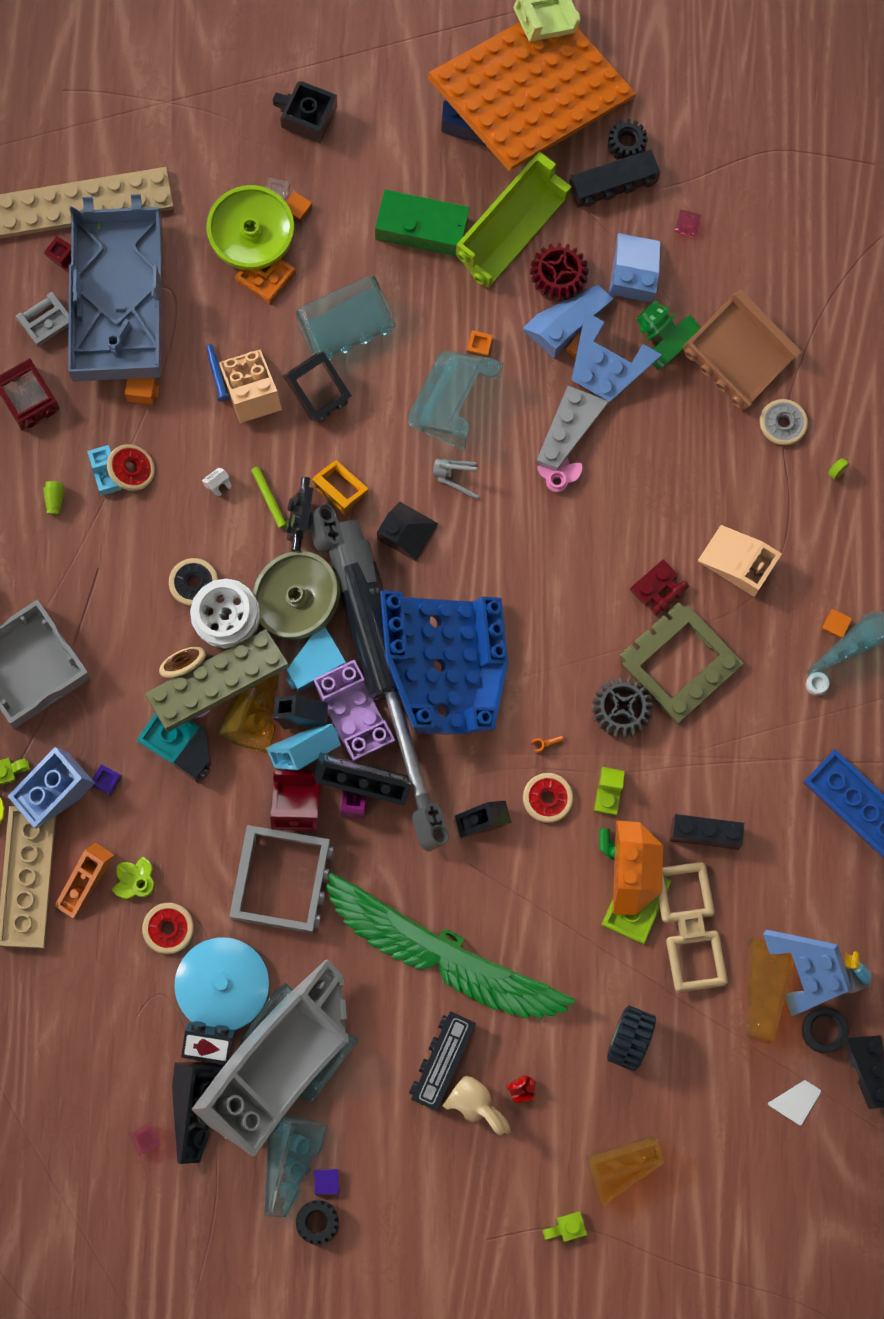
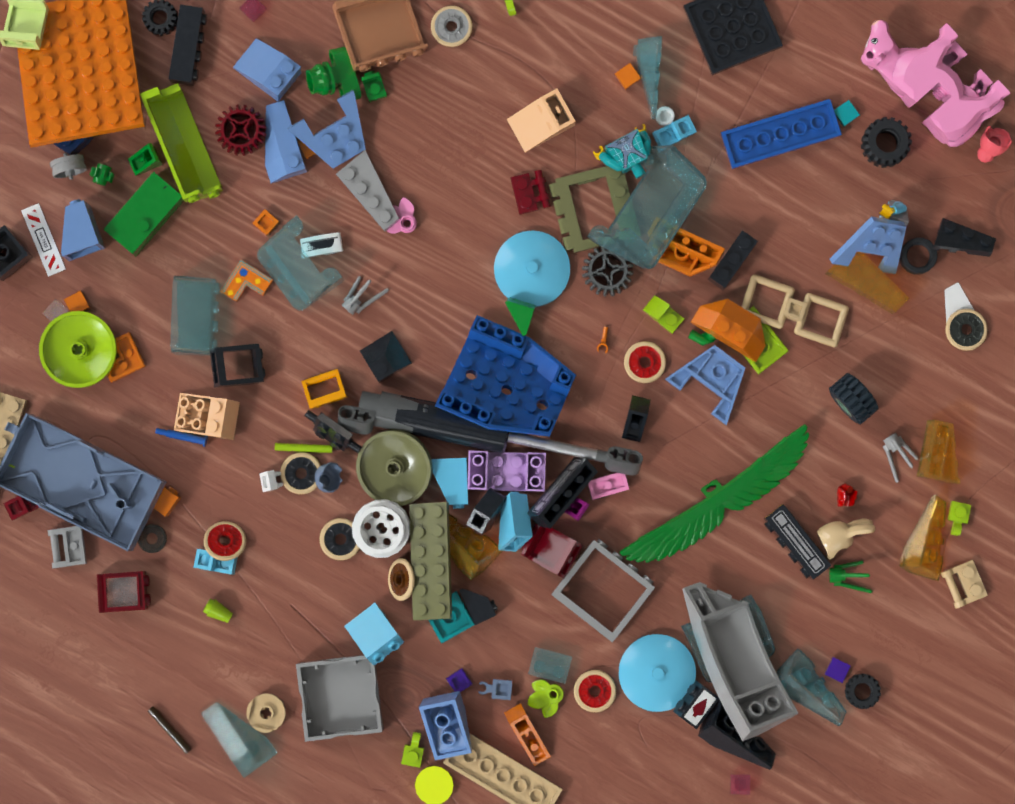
camera: 55 degrees left, 10 degrees up
none -> white sticker [21,203,65,277]
none -> light grey wheel [50,153,87,180]
none -> medium blue slope [61,199,105,261]
none -> green gear [89,163,115,186]
none -> green slope [128,143,163,176]
none -> clear smoke piece [138,524,167,553]
none -> orange tile [220,259,273,302]
none -> black wheel [280,452,321,494]
none -> white slope [300,232,343,258]
none -> sand blue hair [315,462,343,493]
none -> medium azure panel [345,603,404,665]
none -> green bracket [361,71,387,103]
none -> sand blue plate [478,679,512,700]
none -> medium azure dish [494,231,570,307]
none -> green slope [505,297,536,336]
none -> clear light blue plate [528,647,572,684]
none -> clear light blue windscreen [587,145,707,269]
none -> bright pink plate [588,473,629,500]
none -> teal torso [593,124,651,179]
none -> orange wedge [648,217,725,277]
none -> medium azure slope [652,115,697,150]
none -> medium blue wing [665,345,745,425]
none -> green plant [829,561,873,593]
none -> light grey plant [883,433,919,483]
none -> clear yellow wedge [899,495,946,581]
none -> tan plate [941,560,988,609]
none -> pearl dark grey wheel [945,309,987,350]

